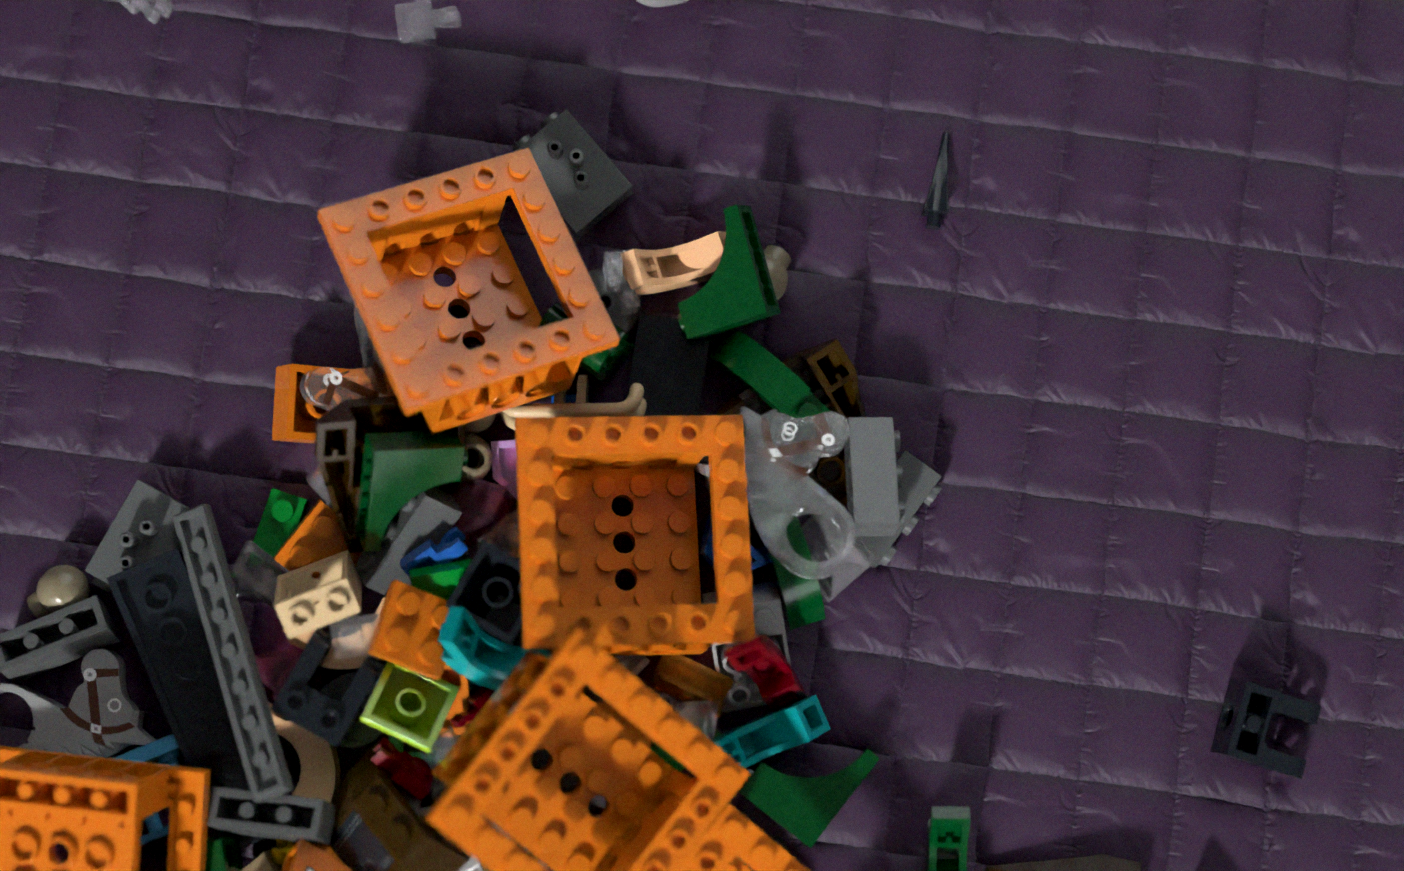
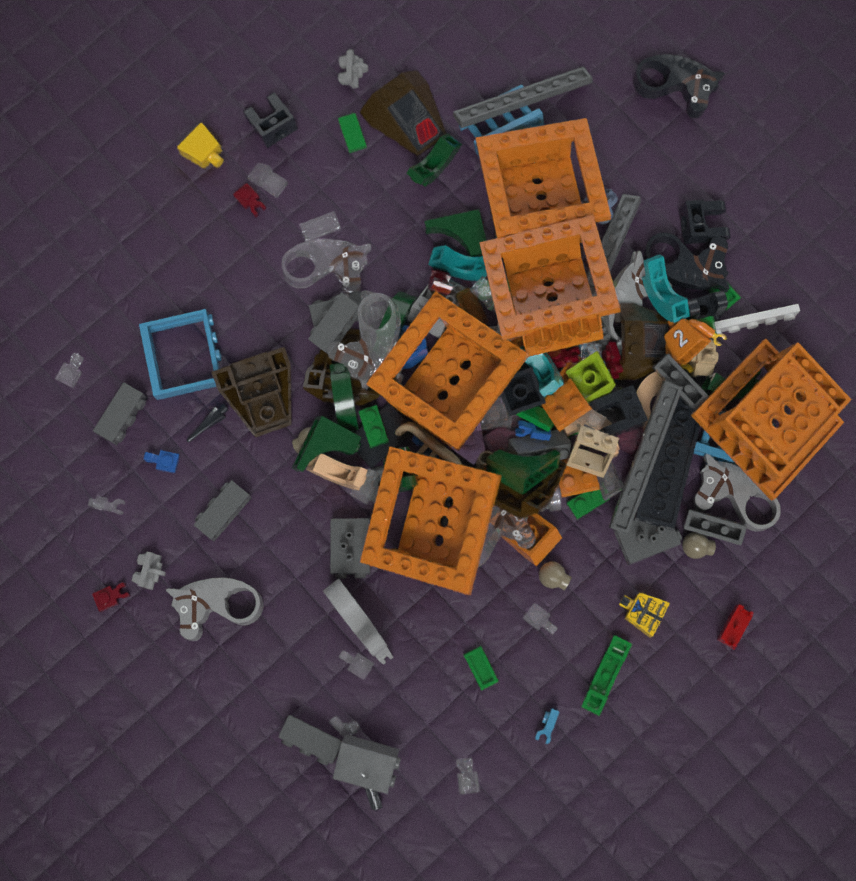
camera: 135 degrees left, 5 degrees down
none -> clear plate [55,352,84,388]
none -> dark grey brick [93,382,147,446]
none -> dark azure window [139,309,222,400]
none -> blue plate [143,450,180,474]
none -> yellow torso [177,123,224,168]
none -> dark grey brick [194,480,252,542]
none -> dark brown wedge [211,347,292,438]
none -> dark red plate [233,183,266,218]
none -> clear slope [247,163,288,198]
none -> clear animal [281,239,371,296]
none -> clear hinge [299,211,341,242]
none -> light grey animal [323,579,393,665]
none -> green tile [338,113,367,153]
none -> green plate [359,405,389,448]
none -> green tile [464,646,499,691]
none -> clear plate [523,603,557,635]
none -> dark azure plate [535,709,559,744]
none -> dark tan piece [539,561,571,590]
none -> green slope [581,635,632,716]
none -> torso [619,593,670,638]

